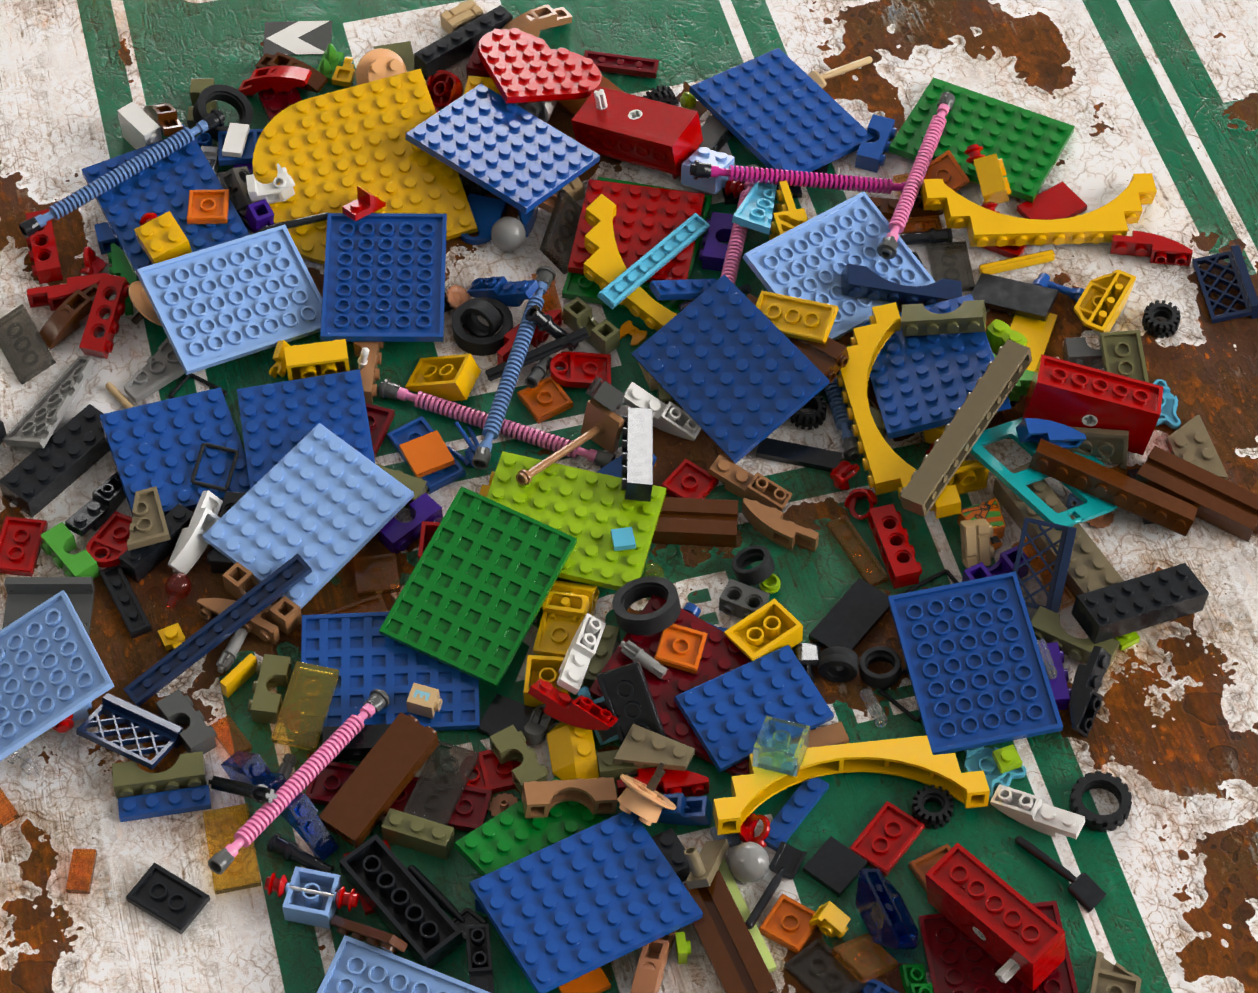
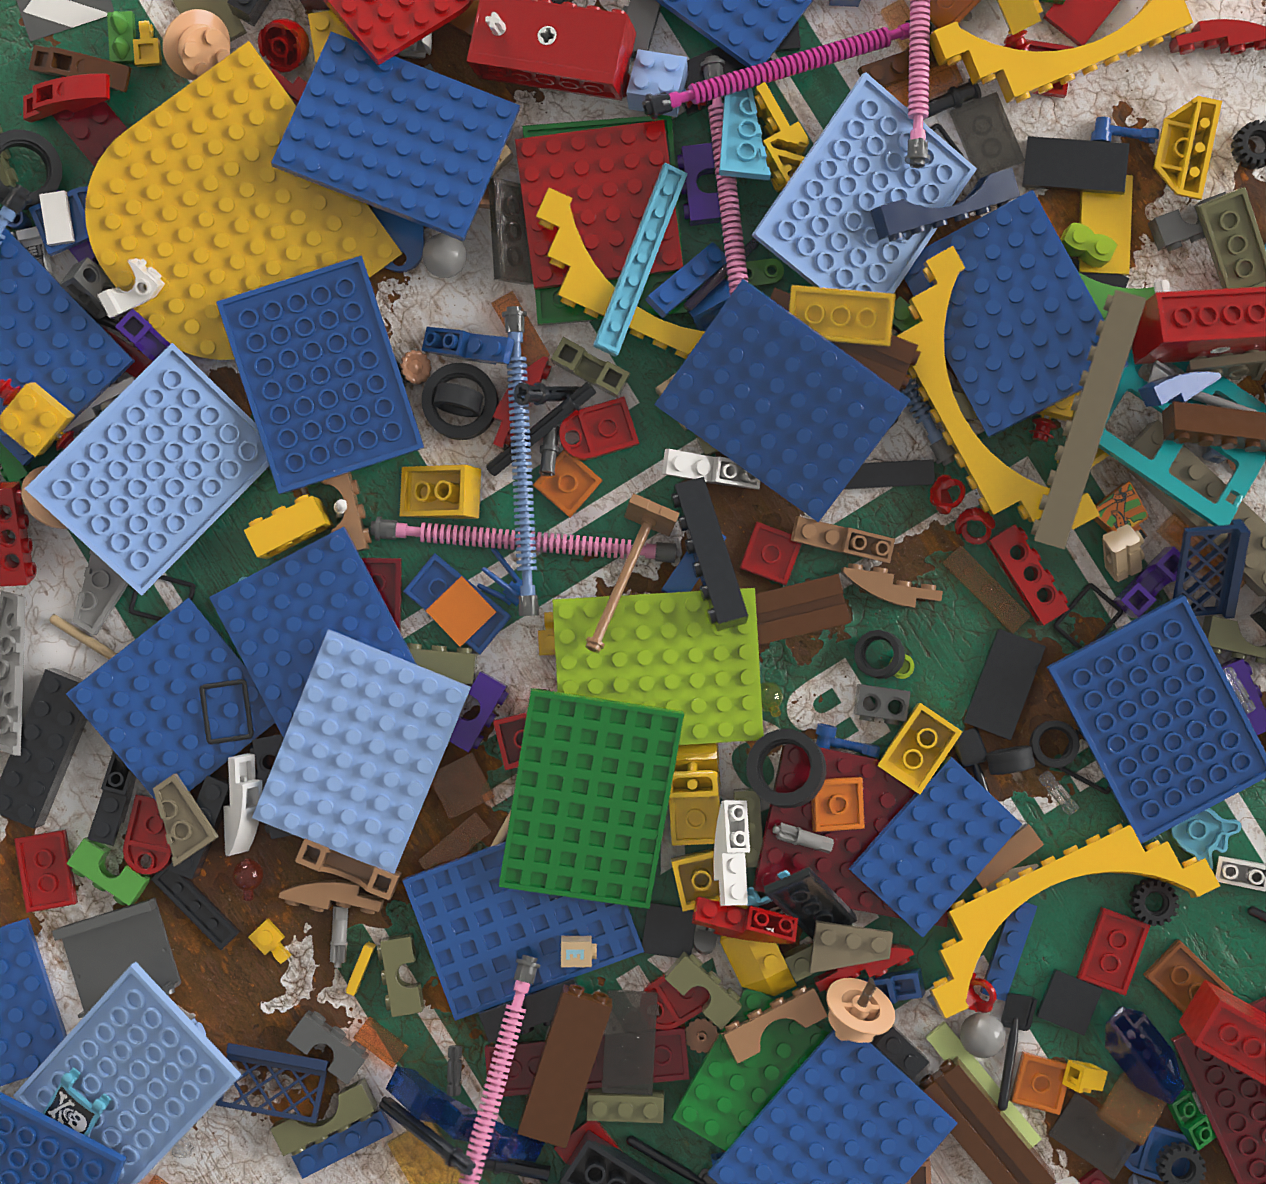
camera: 15 degrees left, 35 degrees up
dark blue plate [123,553,312,707] -> none
orange tile [187,189,230,224] -> none
black piece [254,212,328,234] -> none
yellow plate [269,340,291,378] -> none
clear yellow tile [271,661,340,751] -> none
red slope [342,186,386,221] -> none
dark grey arch [585,376,625,412] -> none
medium azure tile [610,527,636,551] -> none
light orange piece [620,320,647,346] -> none
lime plate [675,932,692,965] -> none
dark tan piece [684,839,729,889] -> none
clear light blue brick [752,716,810,777] -> none
olive arch [901,300,986,336] -> none
yellow axle [979,250,1055,275] -> none
lime plate [992,744,1023,774] -> none

